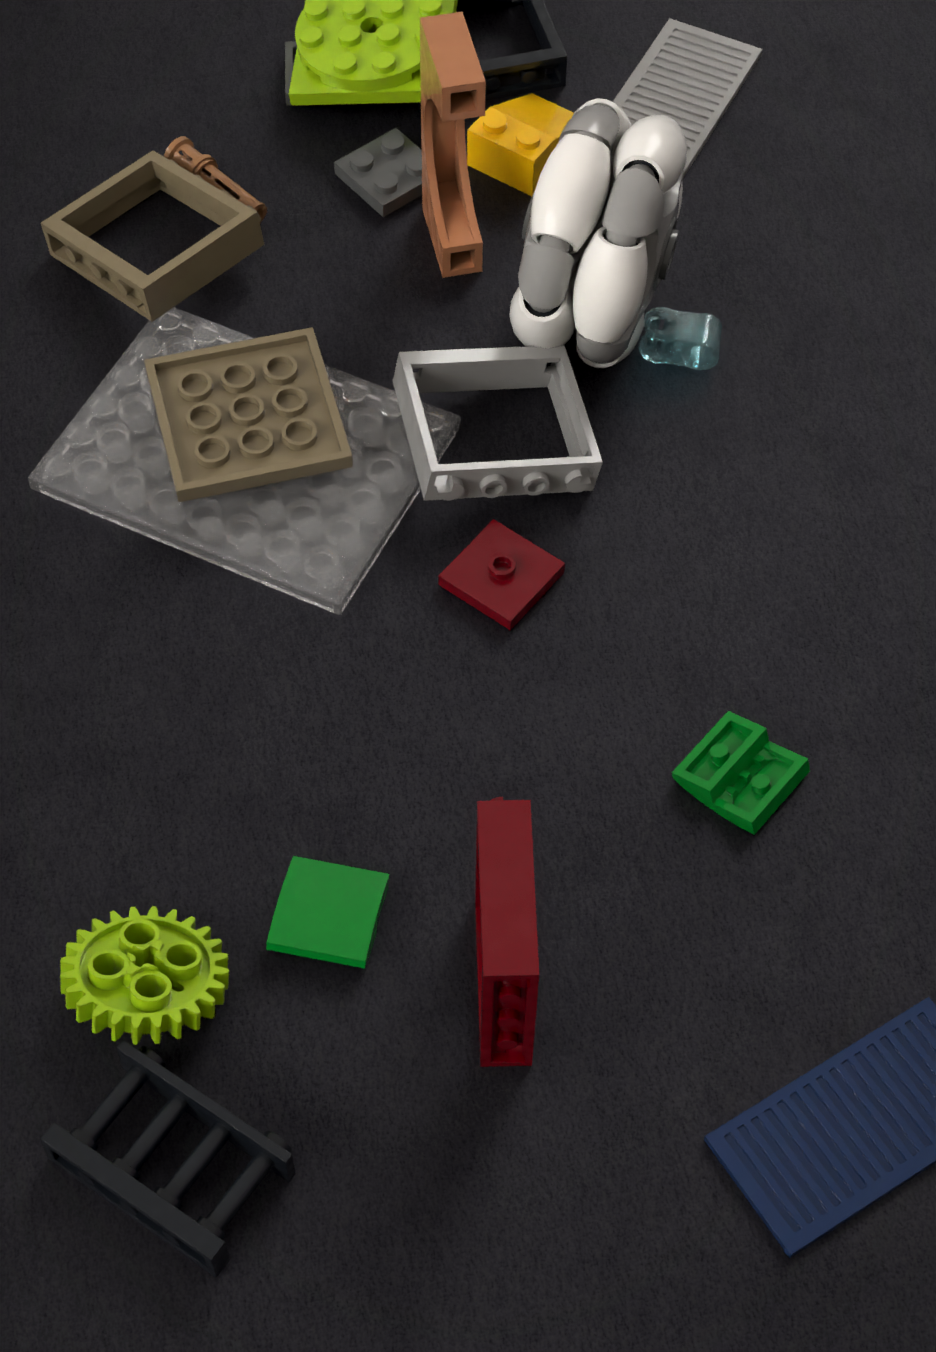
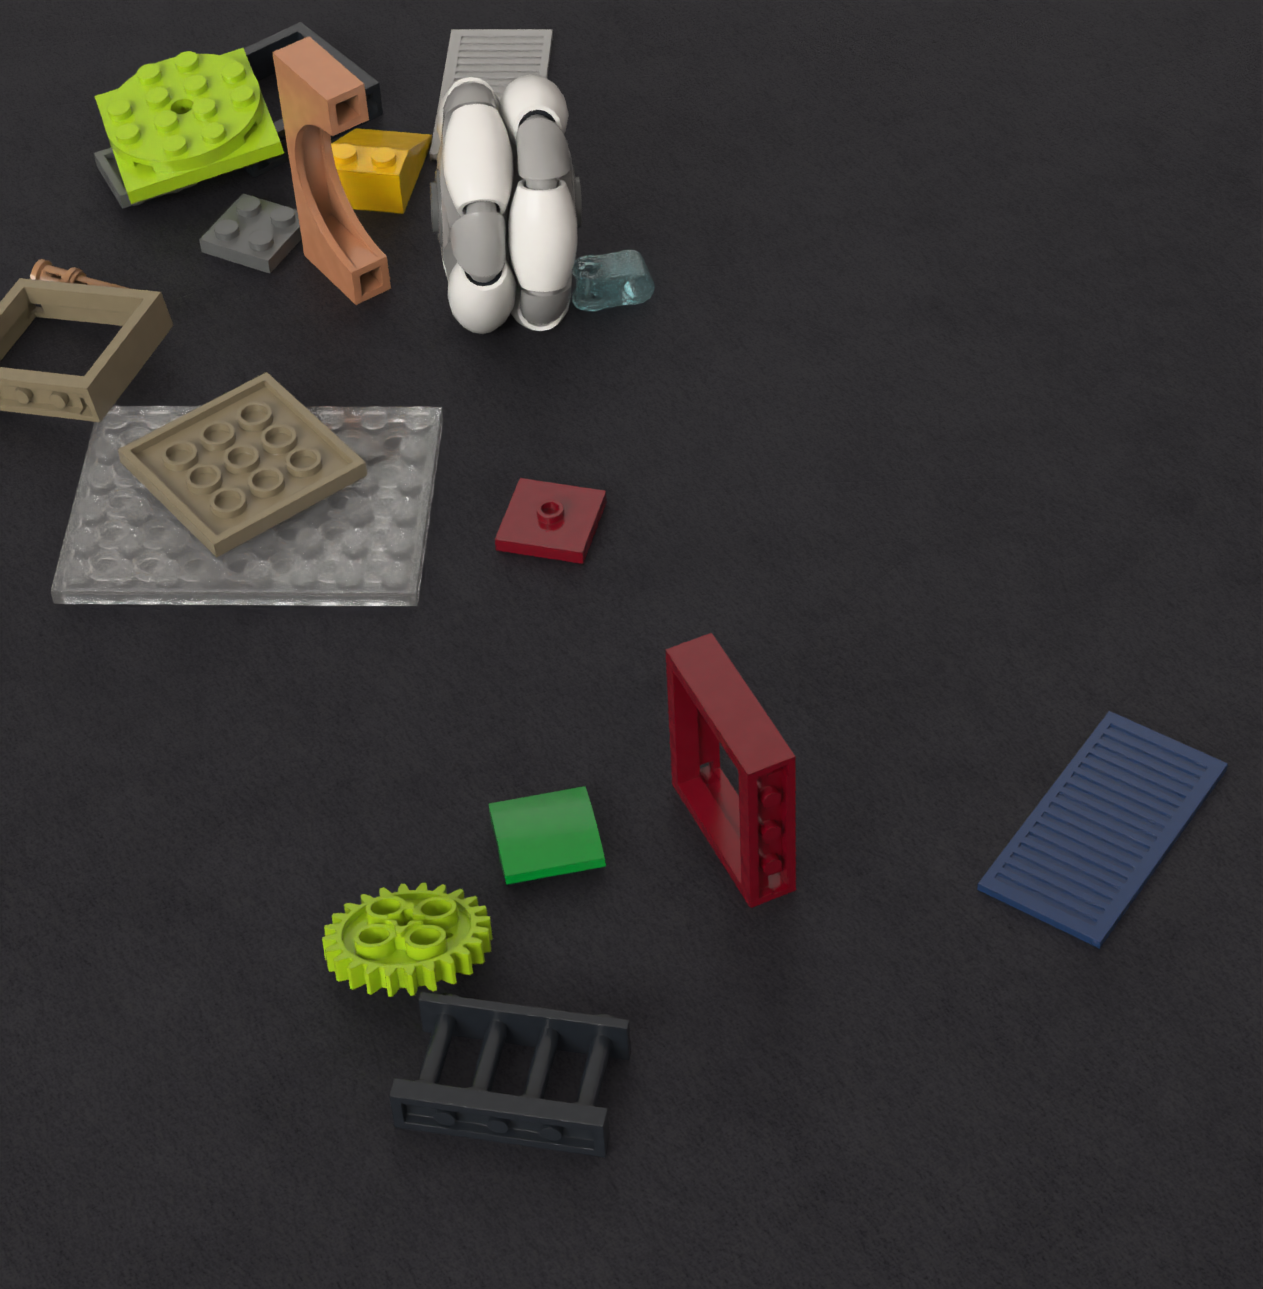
camera: 20 degrees left, 10 degrees down
light grey window [393,345,603,501] -> none
green slope [672,711,810,835] -> none

